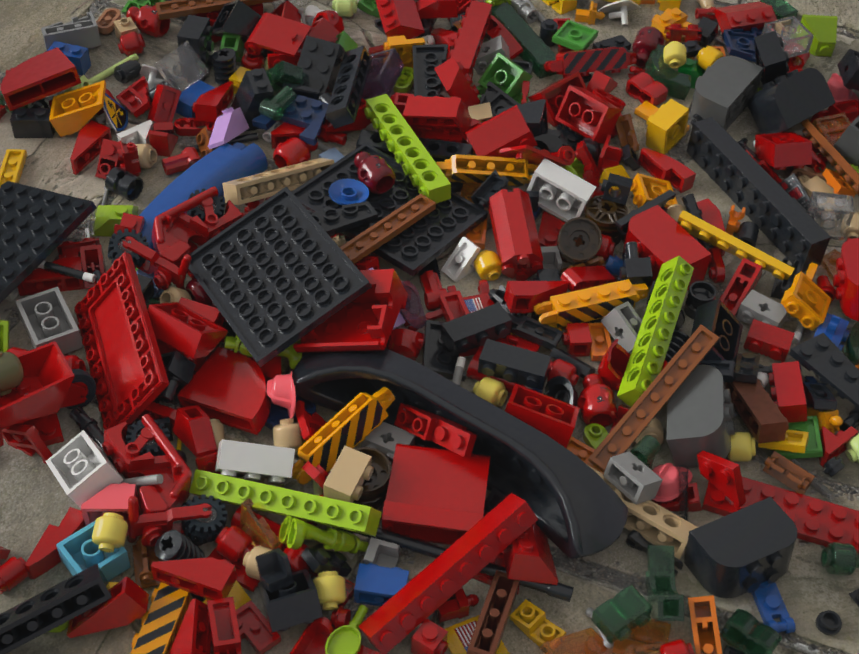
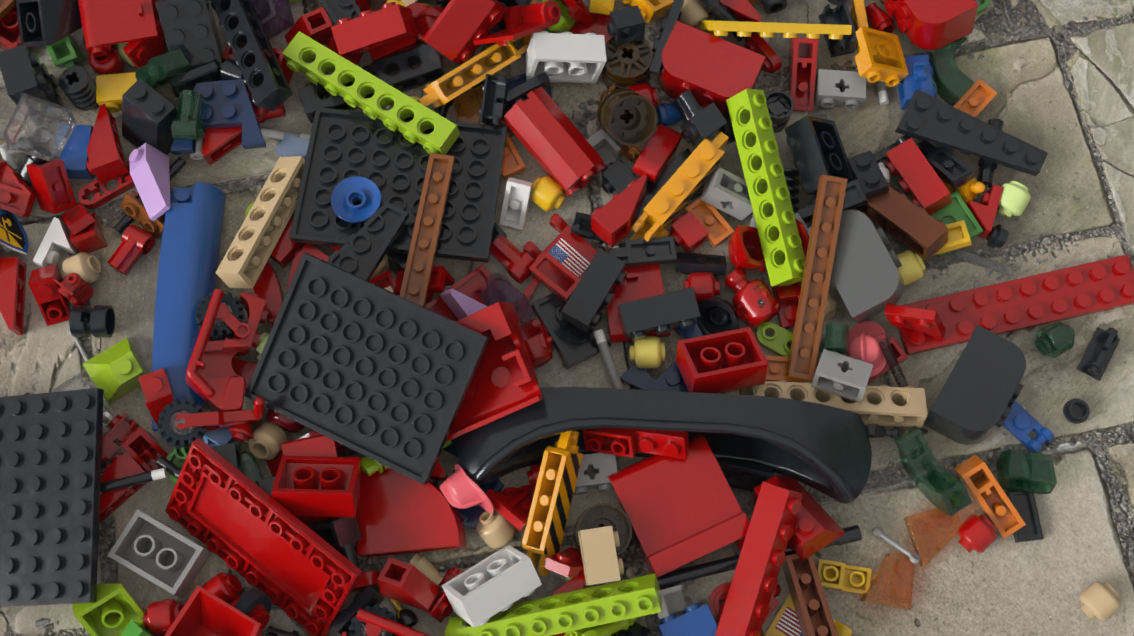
camera: 30 degrees left, 25 degrees up
red piece [273,137,318,168] -> none
dark red piece [354,152,396,195] -> none
red wing [538,211,565,247] -> none
clear green brick [591,585,653,643] -> none
red brick [743,319,795,362] -> none
dark orange hinge [763,451,815,495] -> none

